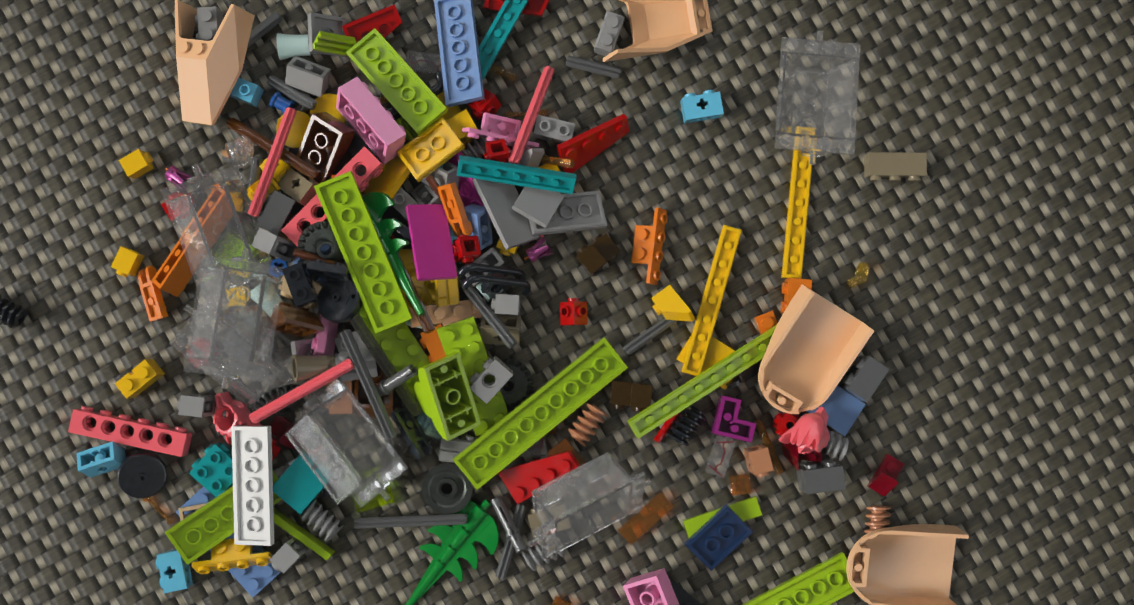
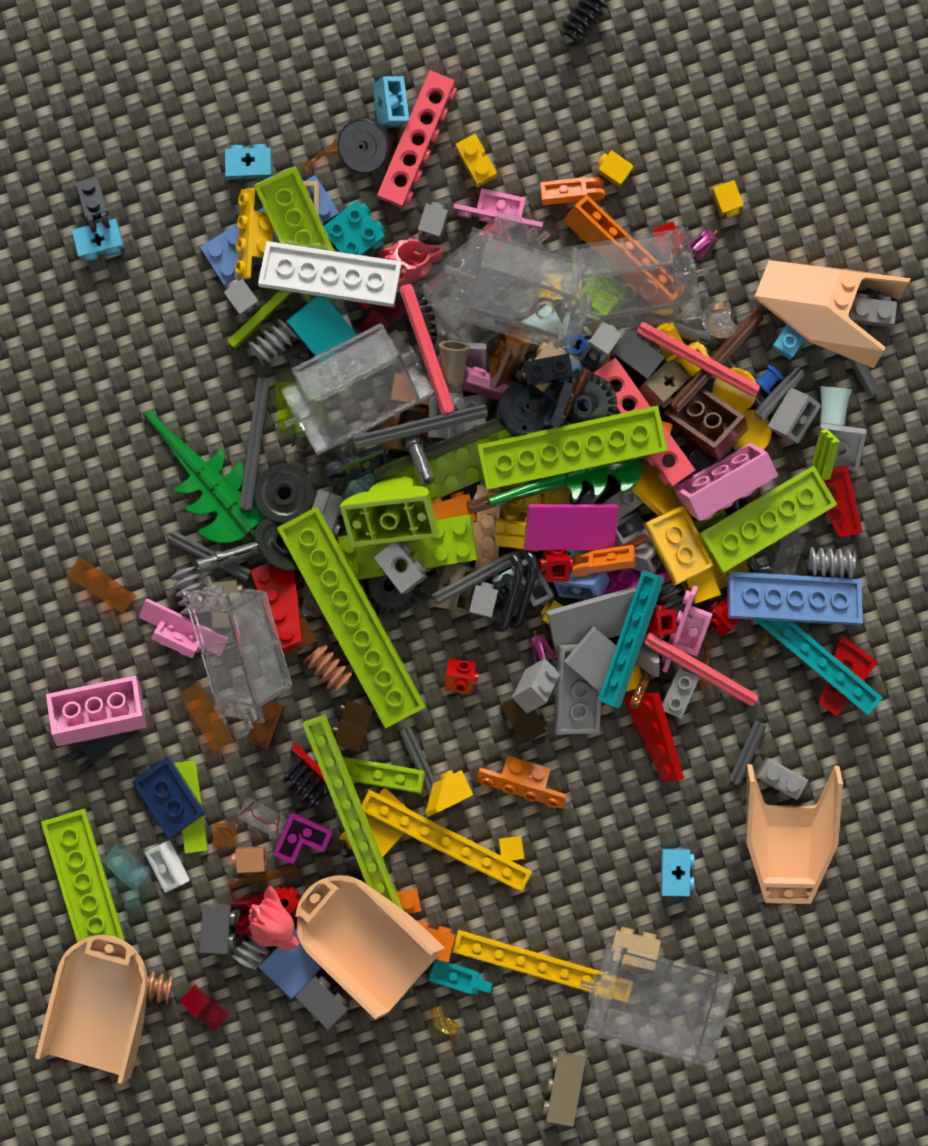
camera: 105 degrees right, 0 degrees up
none -> clear light blue slope [102,843,152,891]
none -> bright pink bracket [139,599,228,658]
none -> white slope [145,840,189,893]
none -> reddish brown brick [246,698,284,749]
none -> pearl dark grey gear [254,518,298,572]
none -> lime tile [342,756,426,793]
none -> teal hinge [428,959,493,994]
none -> bright pink bracket [453,188,543,232]
none -> yellow tile [499,836,524,861]
none -> light grey brick [512,658,560,713]
none -> tan brick [609,927,661,968]
none -> light grey piece [808,547,856,579]

